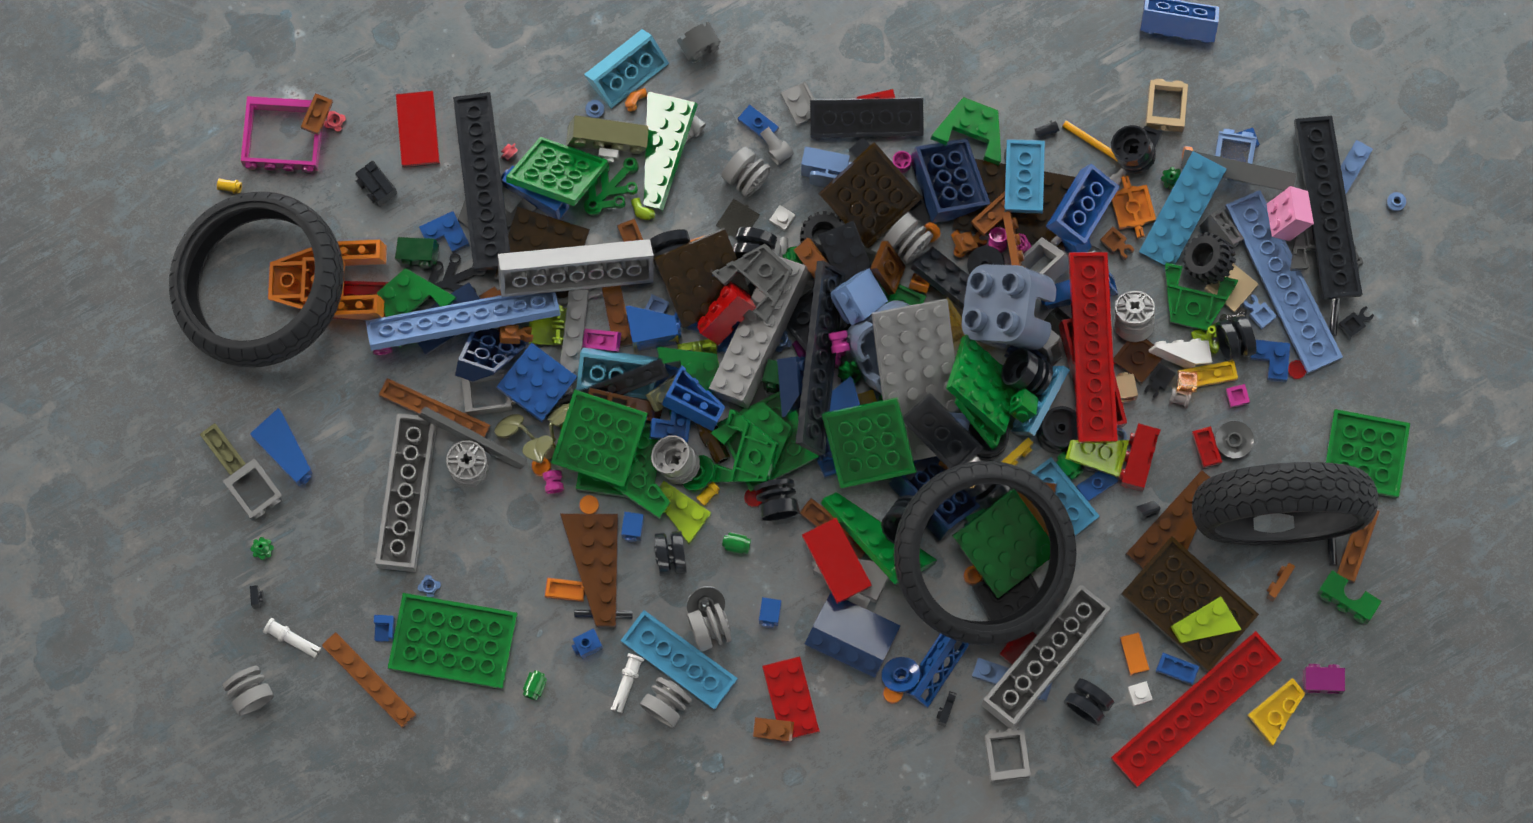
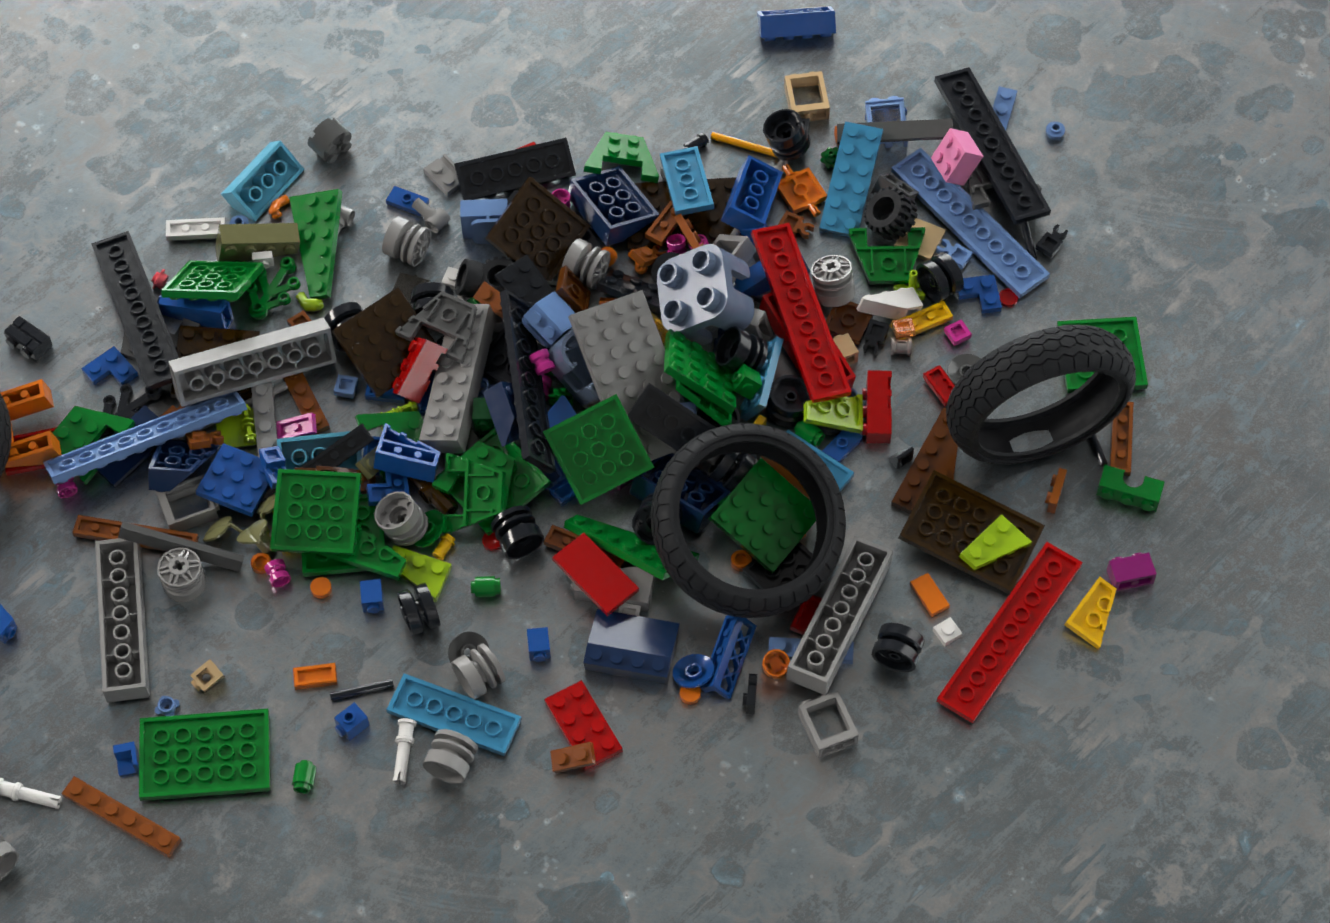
camera: 15 degrees left, 15 degrees down
dark green brick [395,237,439,268] -> none
red tile [396,91,440,167] -> none
reddish brown wing [560,513,618,628] -> none
blue slope [626,306,682,353] -> none
blue plate [1156,653,1200,685] -> none
none -> white plate [166,217,226,241]
none -> tan brick [190,659,225,692]
none -> blue slope [259,446,286,489]
none -> black tyre [455,259,483,298]
none -> orange wheel [762,649,790,679]

